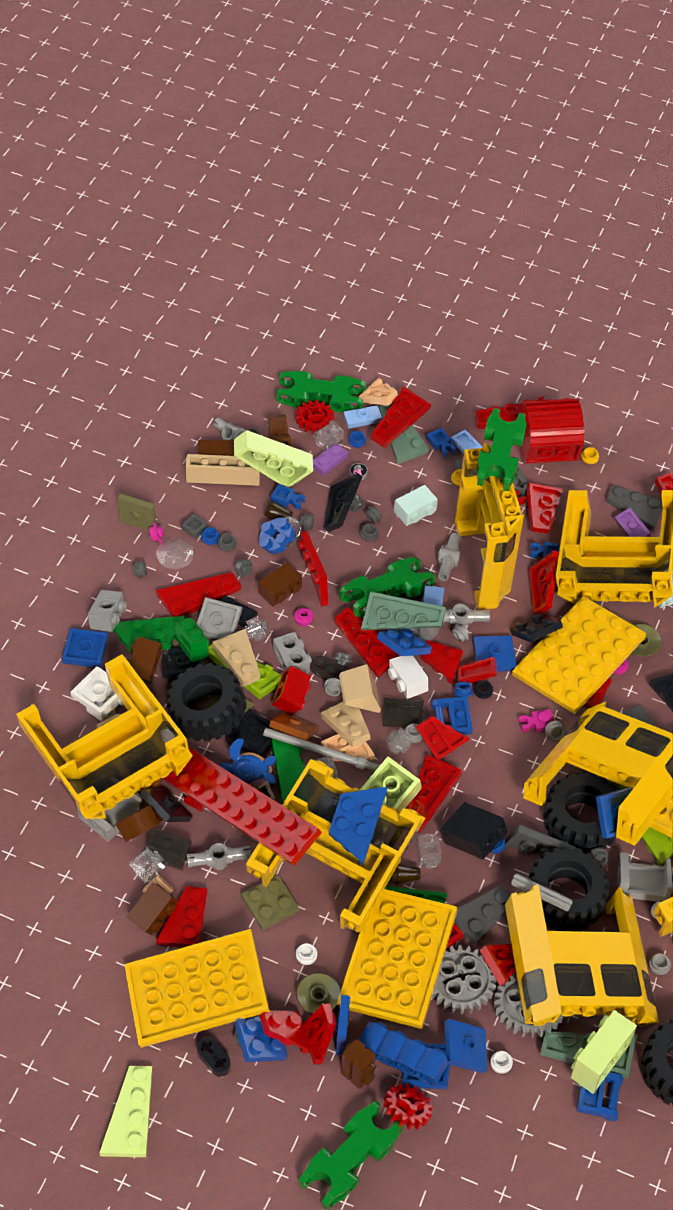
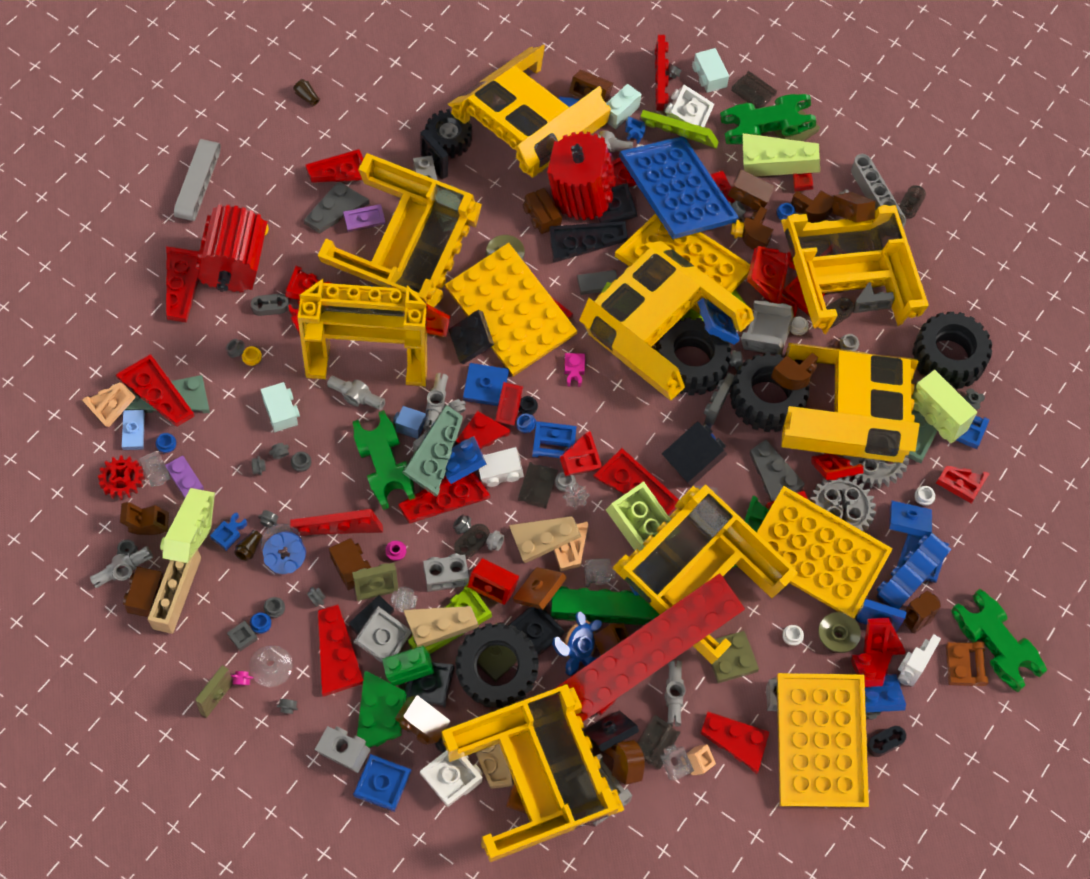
camera: 80 degrees left, 10 degrees up
yellowish green wing [100,1066,152,1157] -> none
reddish brown brick [127,882,178,935] -> none
light grey bar [263,728,380,772] -> none
green piece [276,371,366,413] -> none
black wing [324,473,362,532] -> none
blue wing [329,787,387,865] -> none
tan slope [339,664,381,713] -> none
tile [349,463,368,481] -> none
red gear [383,1083,433,1130] -> none
blue plate [426,428,455,458] -> none
light blue plate [451,430,483,454] -> none
green piece [476,408,526,491] -> none
light grey axle [511,874,573,911] -> none
light grey plate [545,721,565,740] -> none
none -> light grey beam [174,139,221,221]
none -> olive plate [352,563,399,601]
none -> reddish brown brick [771,353,818,390]
none -> white plate [898,634,941,687]
none -> red wing [936,465,990,504]
none -> dark orange plate [946,642,988,686]
none -> dark grey plate [963,388,985,410]

